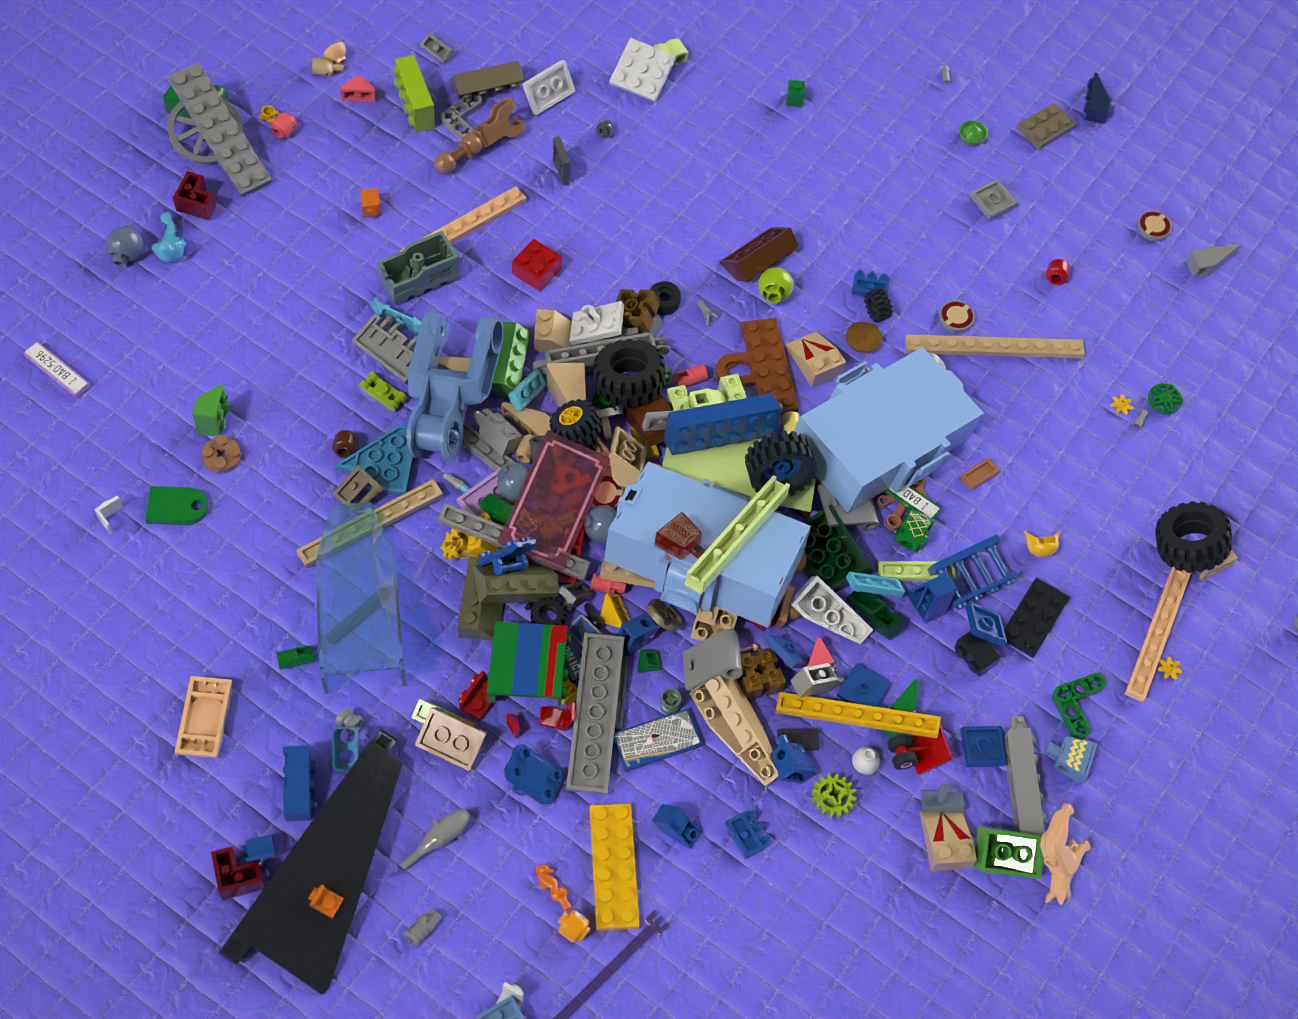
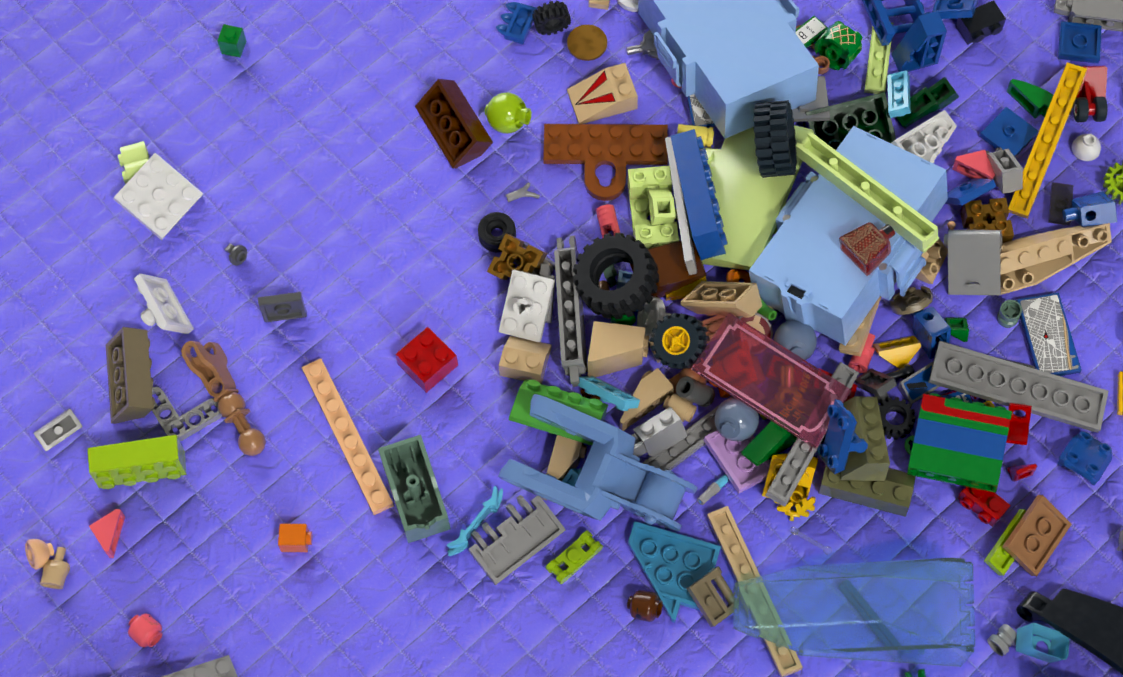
camera: 70 degrees left, 5 degrees up
yellow plate [259,106,279,123] -> none

